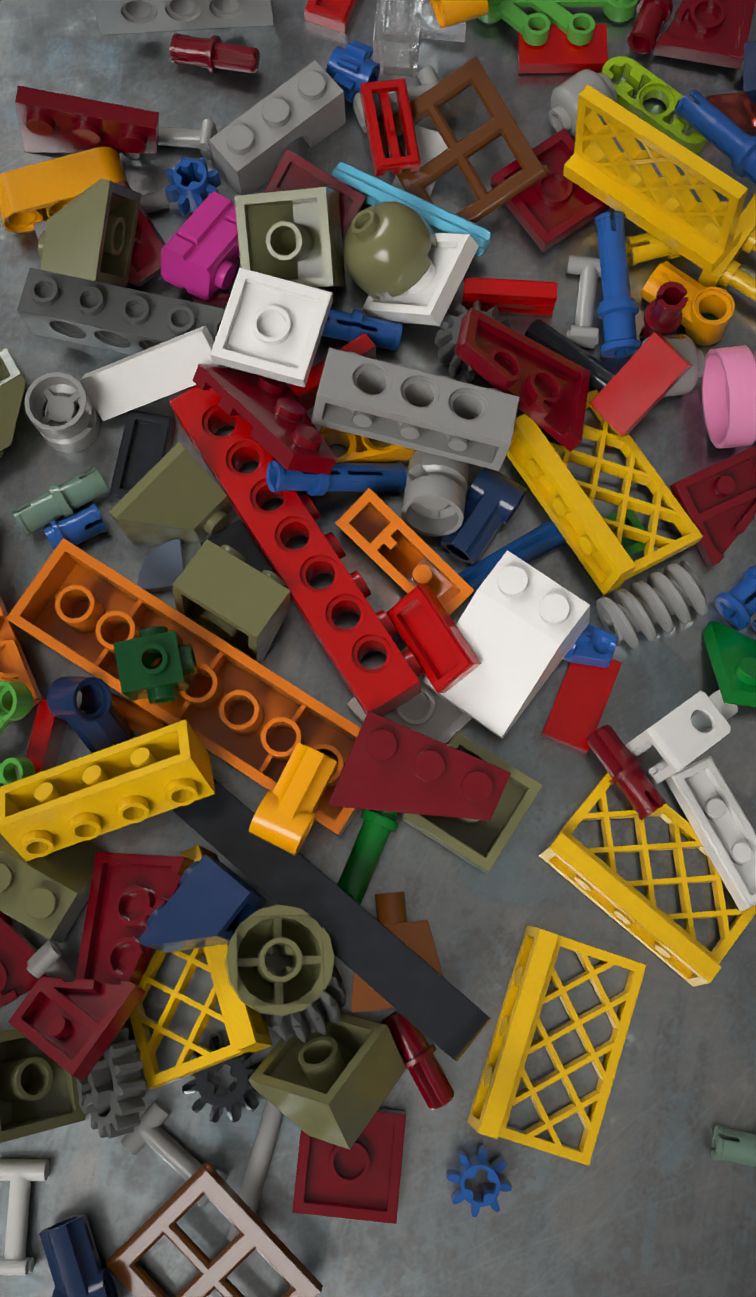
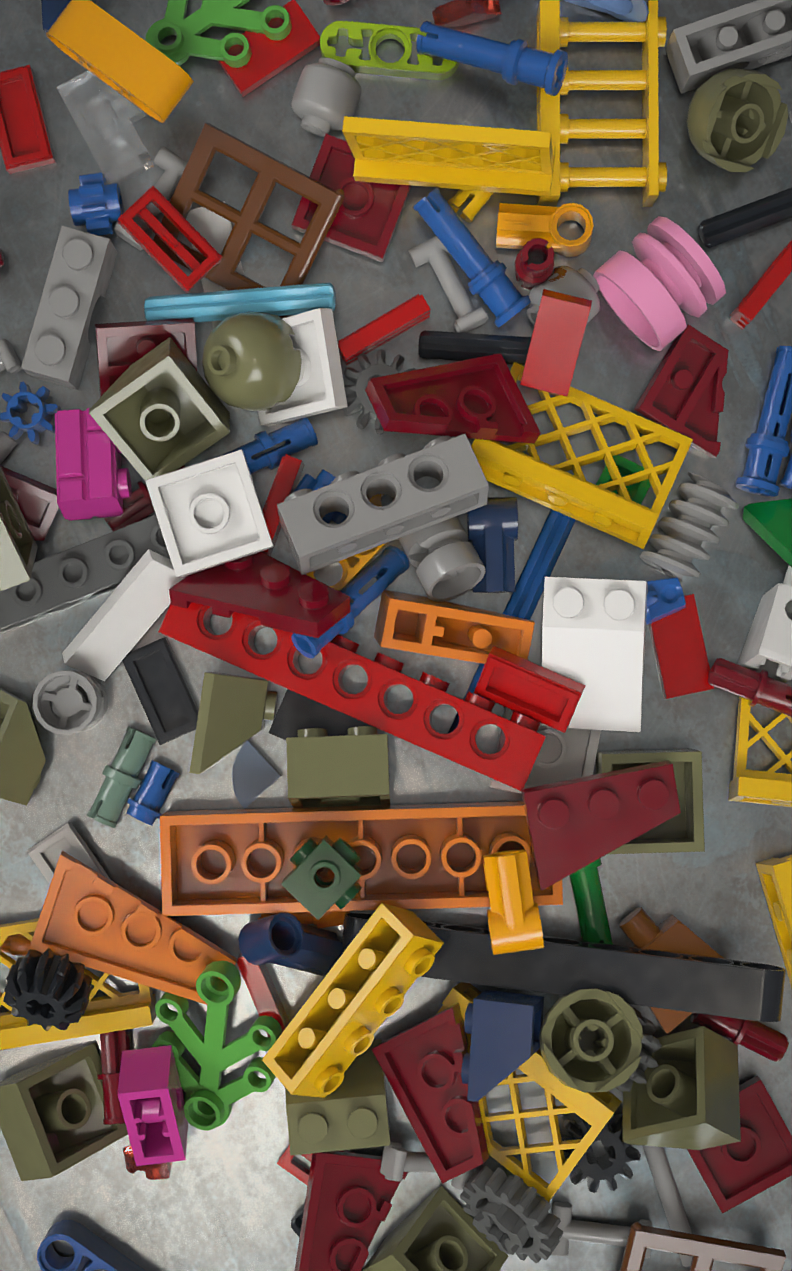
camera: 40 degrees left, 10 degrees up
dark red wing [8,977,146,1082] -> none

